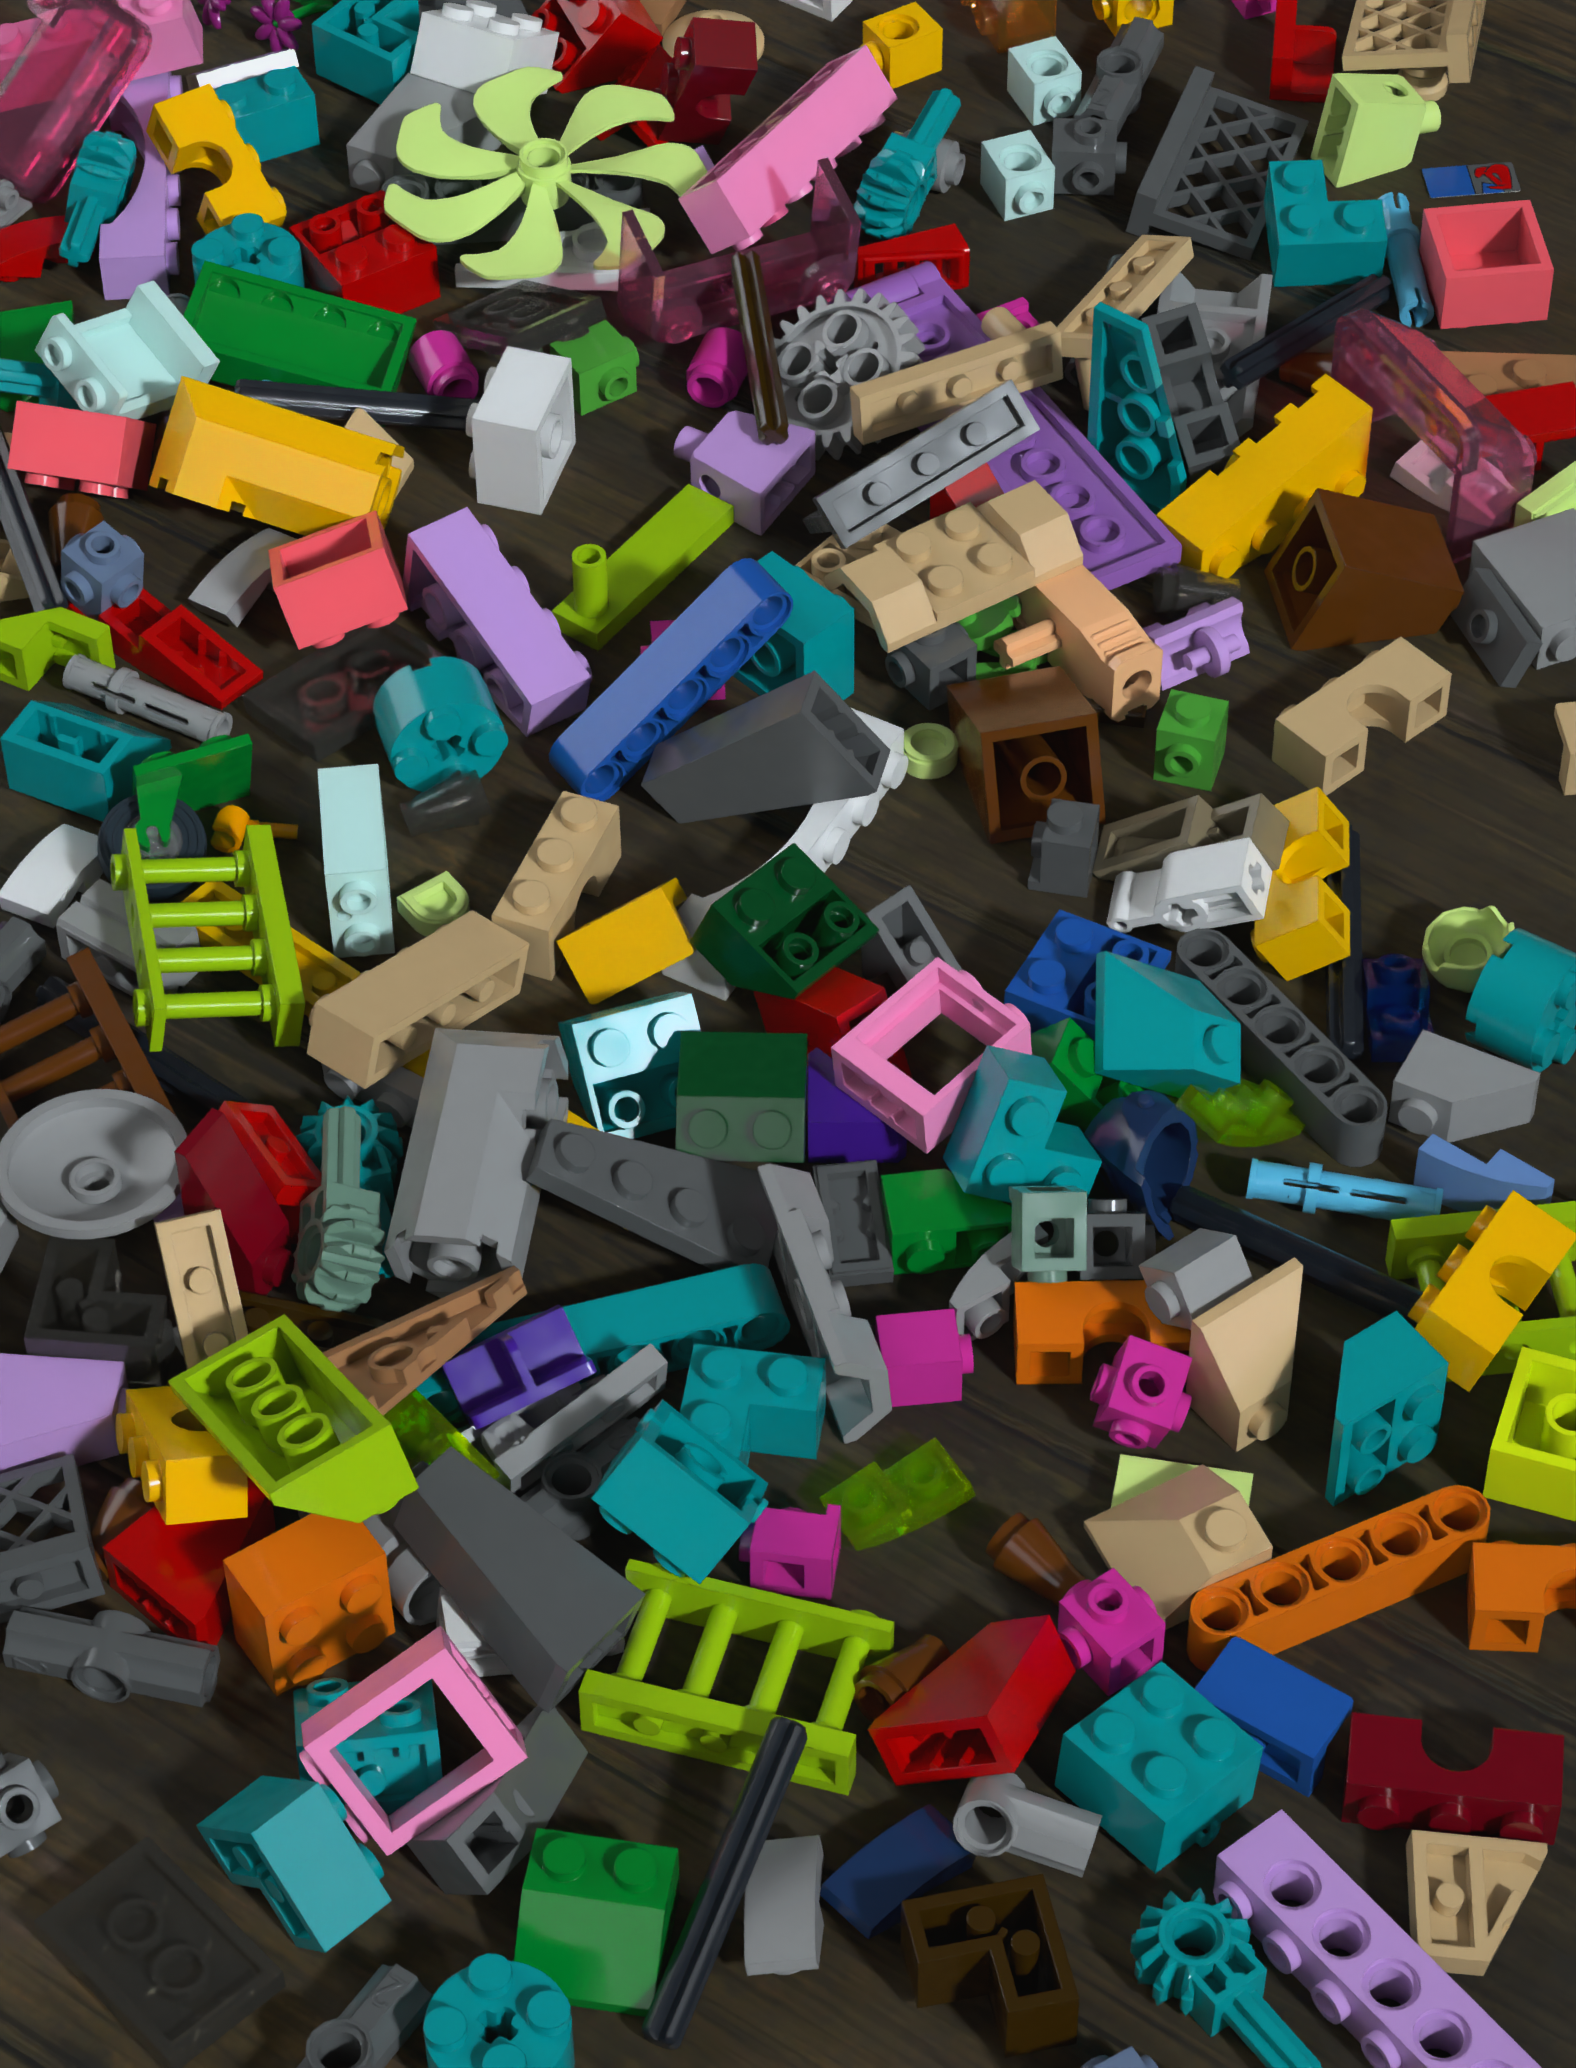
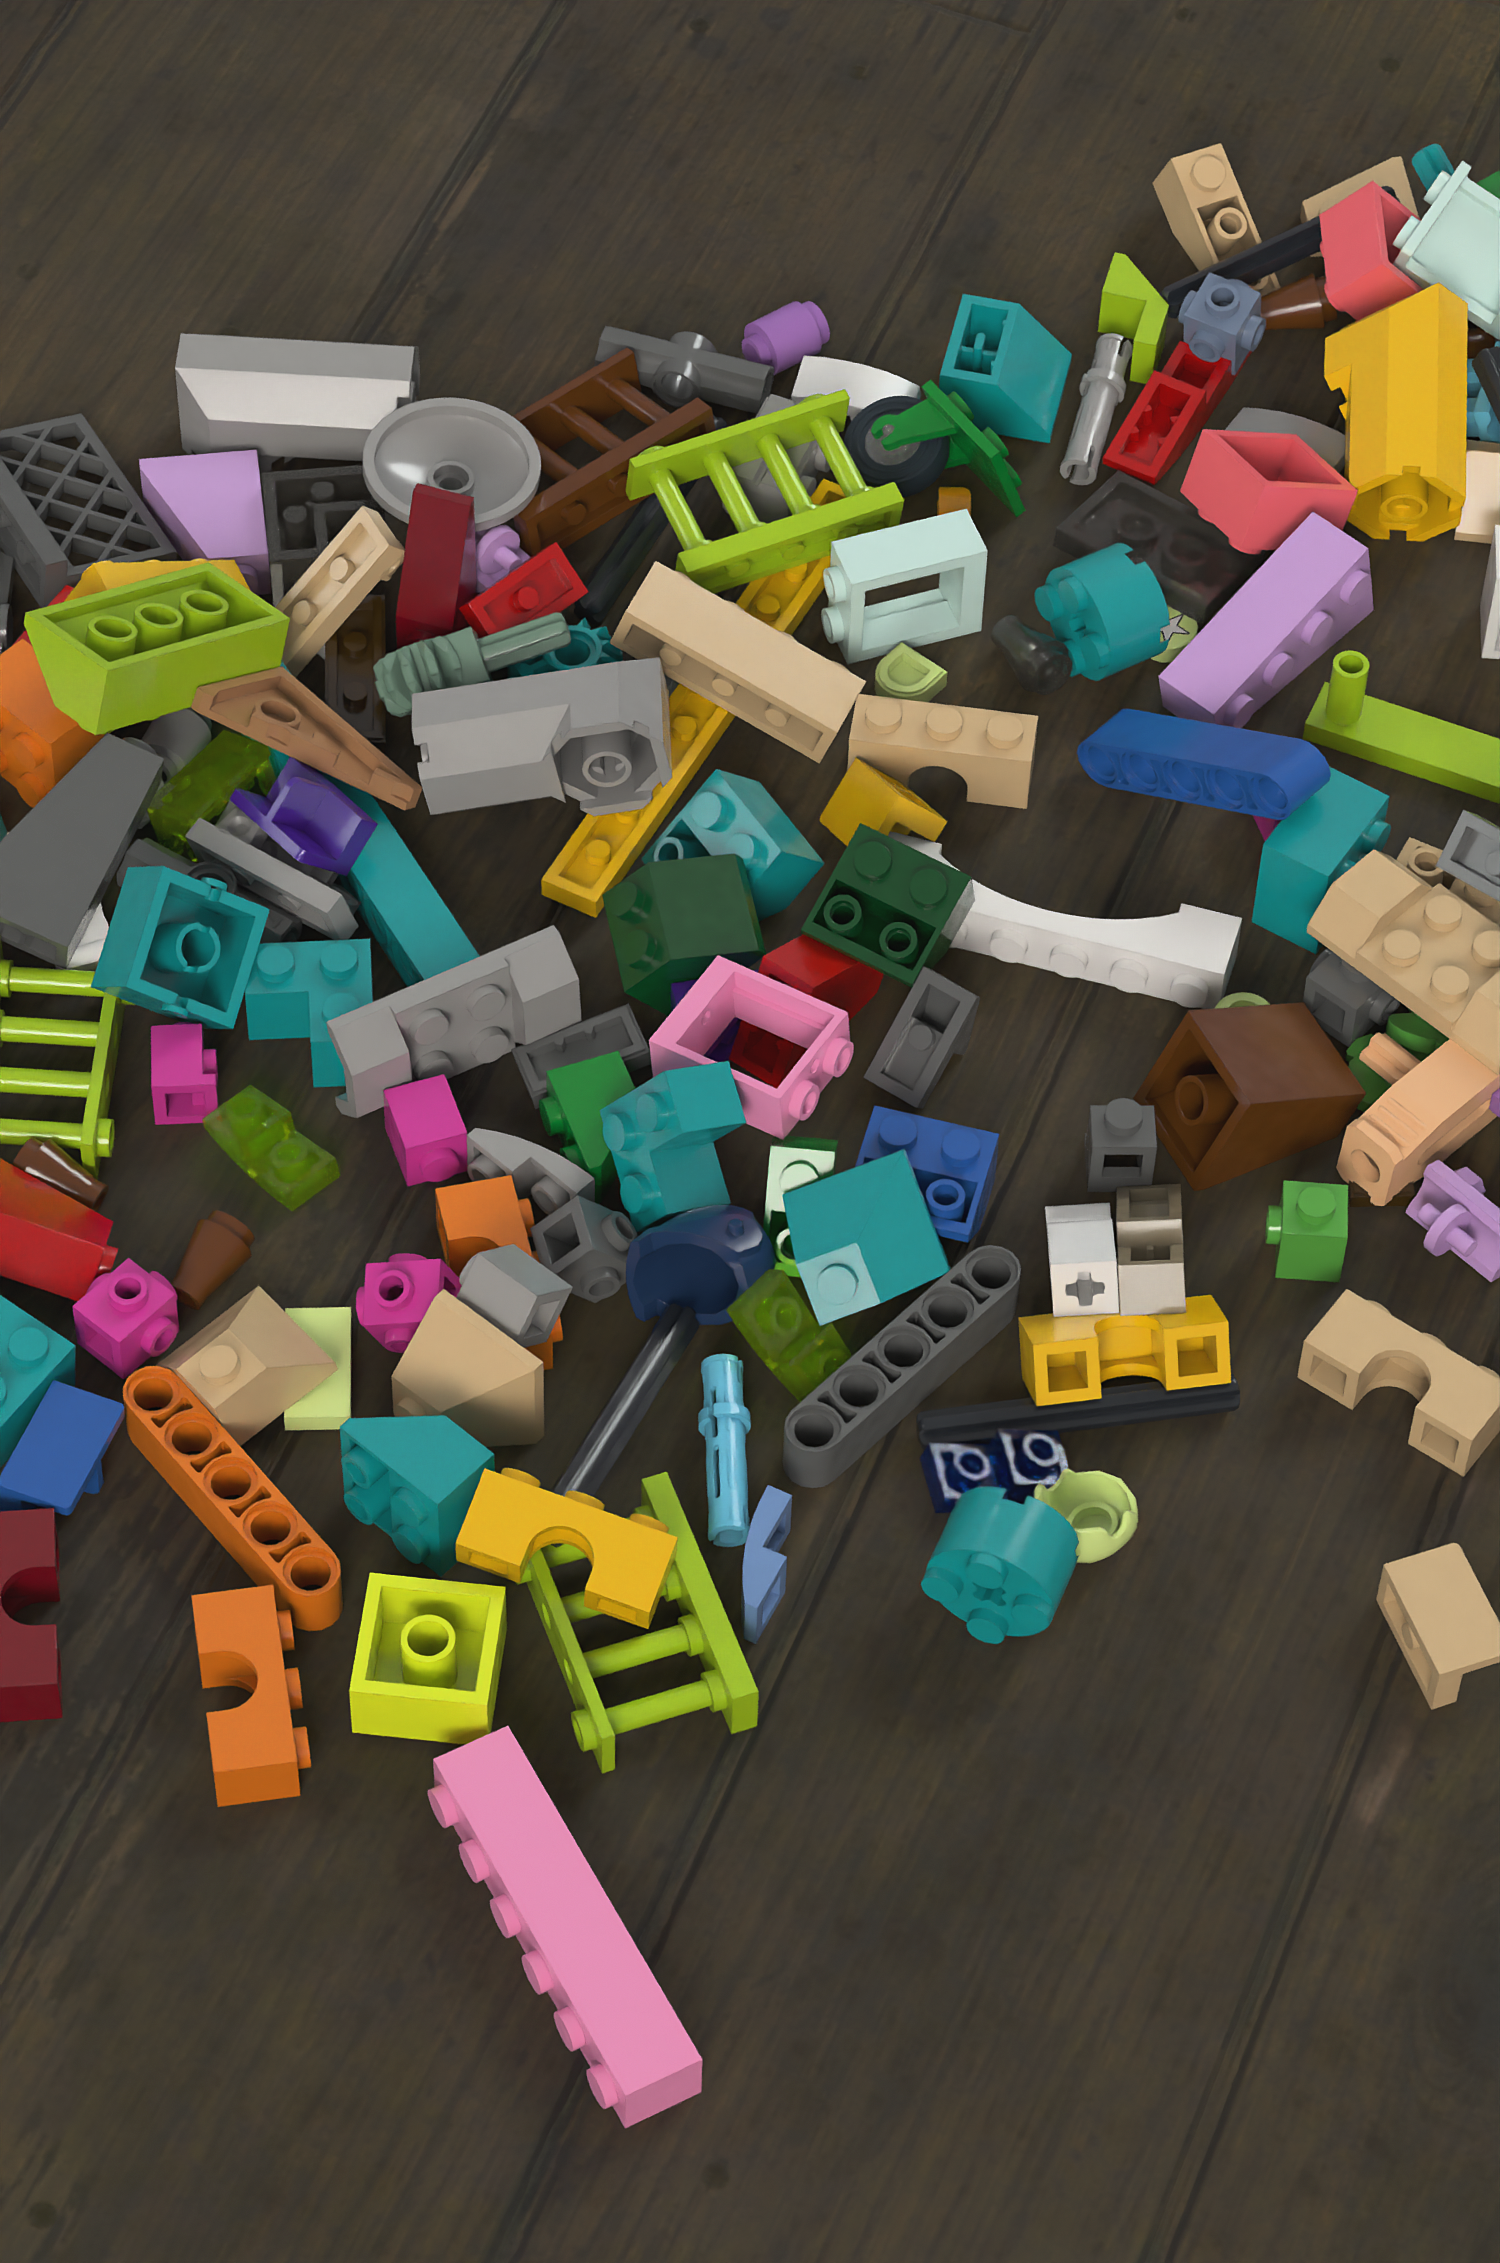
camera: 75 degrees right, 5 degrees up
dark grey wing [526,1118,778,1271] -> none
dark grey slope [641,671,891,824] -> none
sand green brick [1009,1185,1087,1283] -> none
light grey slope [1388,1030,1541,1143] -> none

